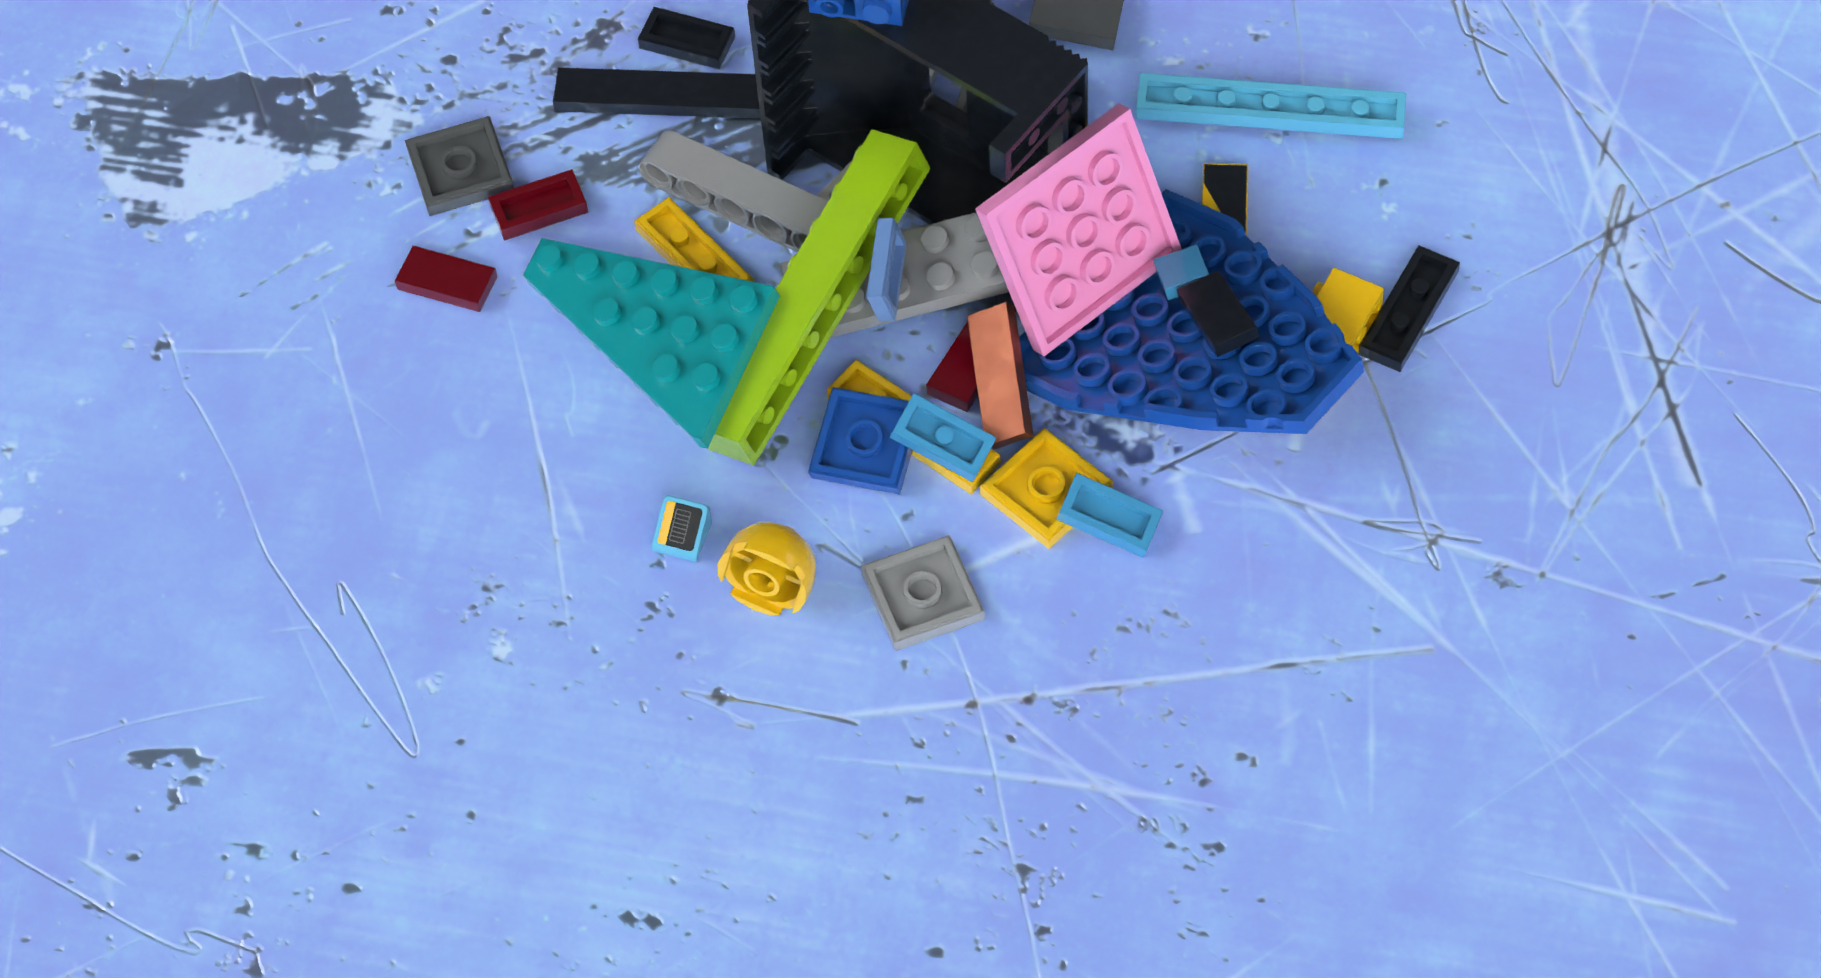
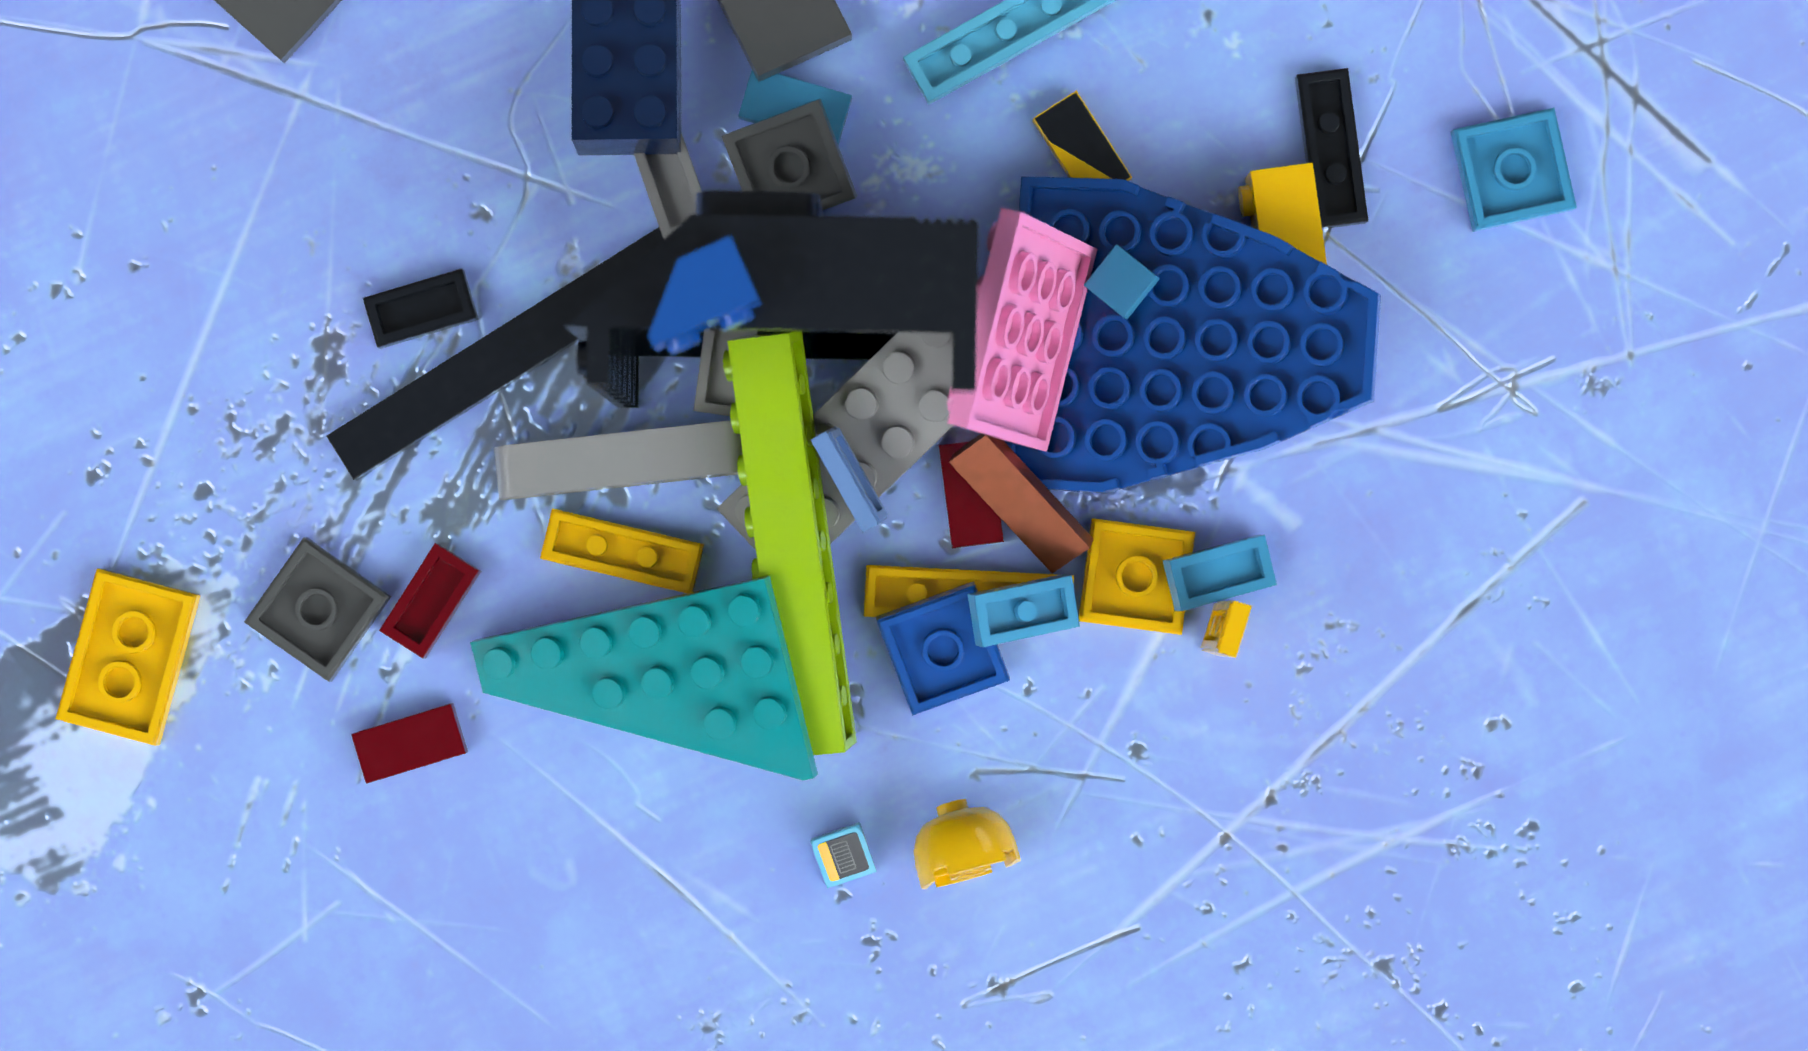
camera: 40 degrees left, 30 degrees up
light grey tile [861,535,985,651] -> none
black tile [1176,271,1260,357] -> none
none -> yellow tile [55,568,201,746]
none -> yellow tile [1201,600,1252,658]
none -> dark azure tile [1450,108,1577,232]

